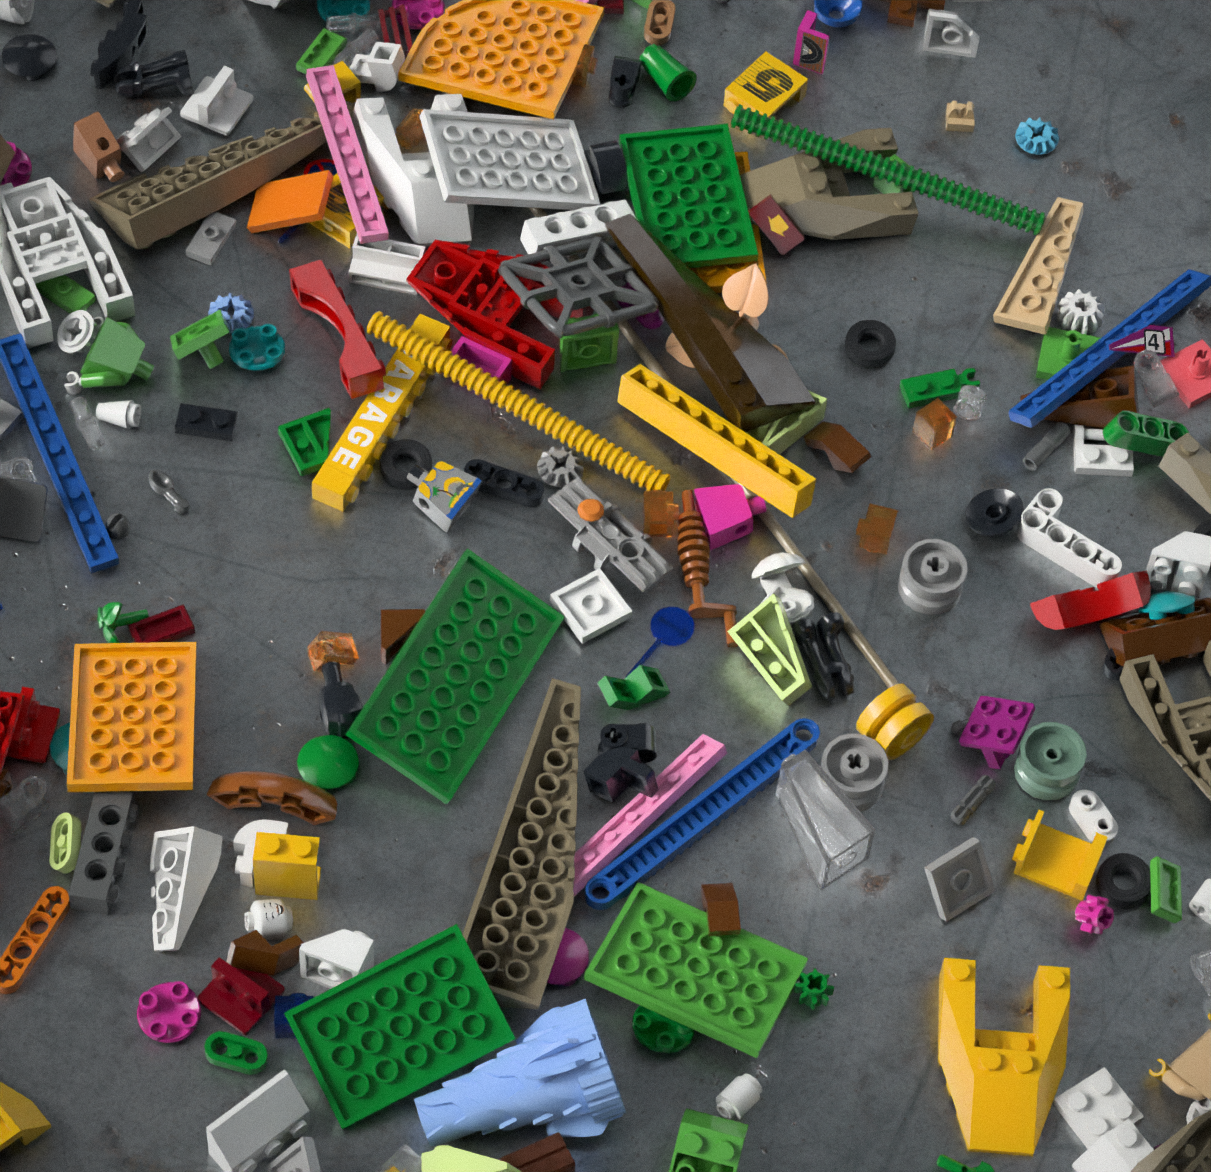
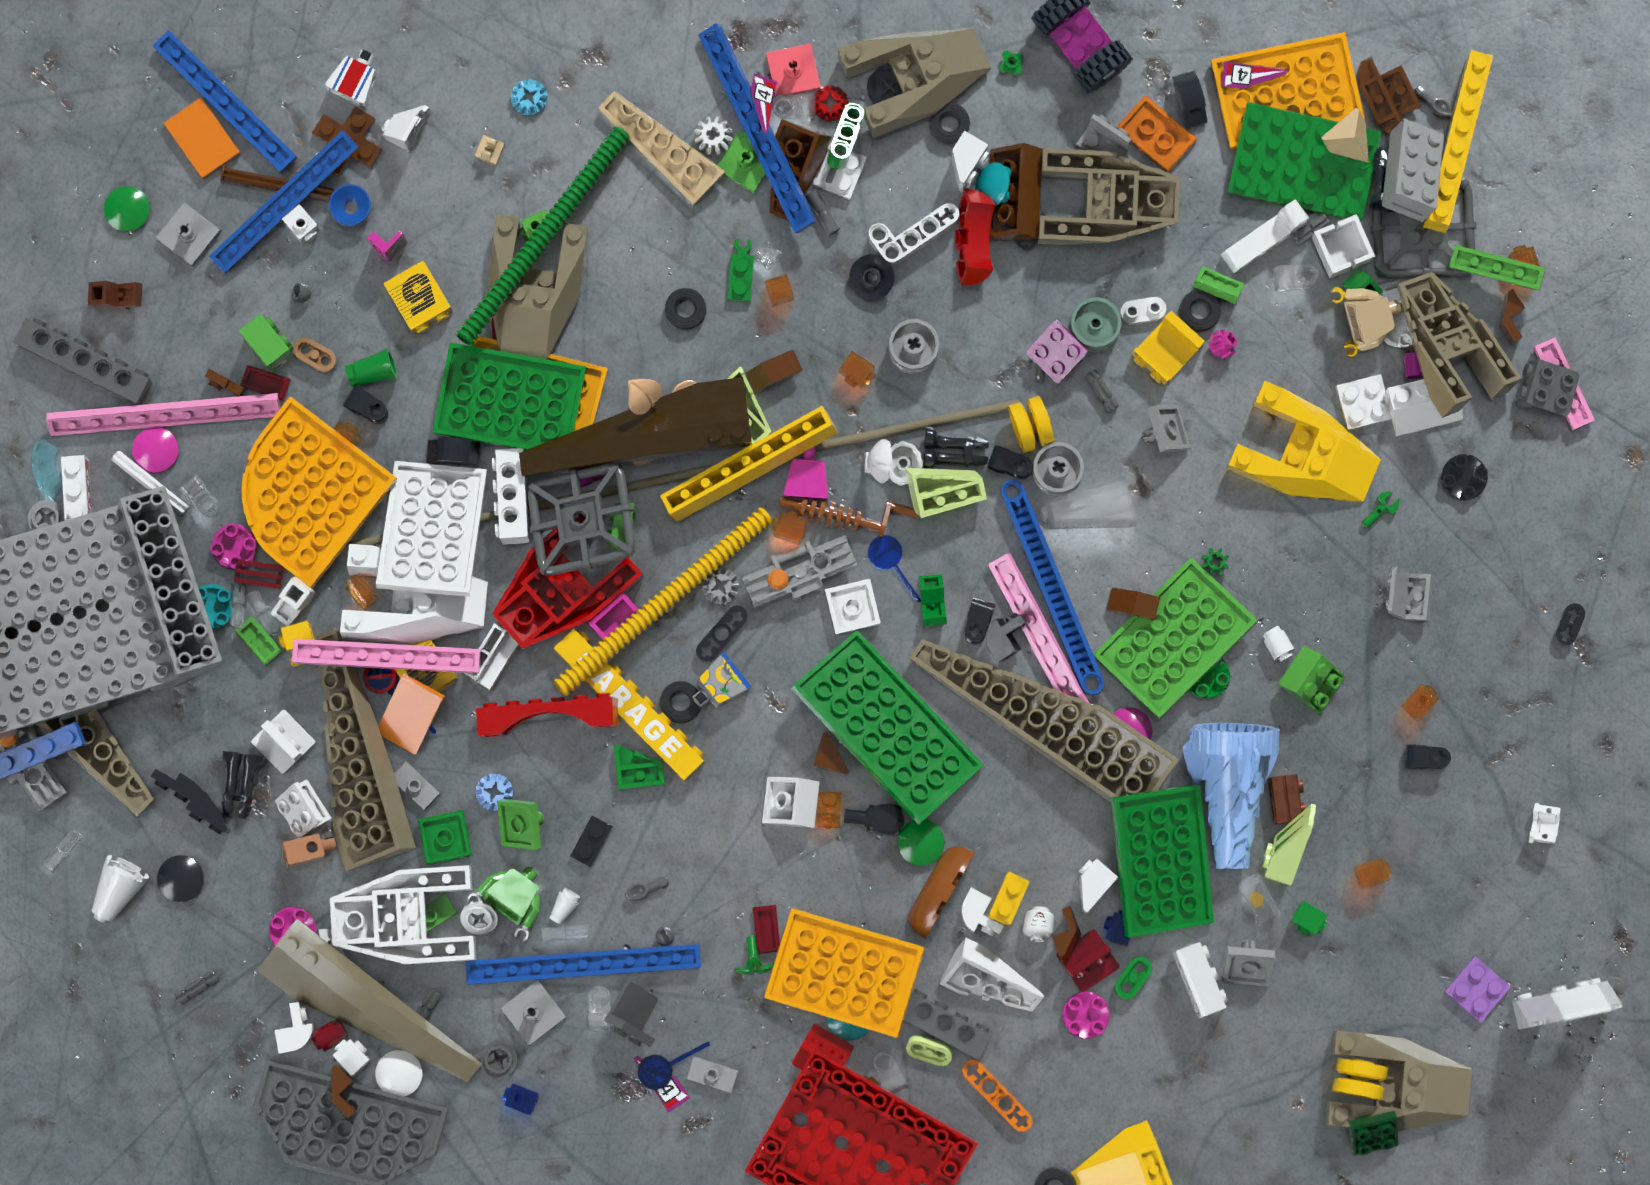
camera: 65 degrees left, 25 degrees up
teal dish [229,324,285,371] -> none
dark red tile [748,194,805,256] -> none
none -> green plate [417,810,473,865]
none -> white slope [762,777,820,828]
none -> red gear [812,85,849,121]
none -> black piece [987,445,1033,479]

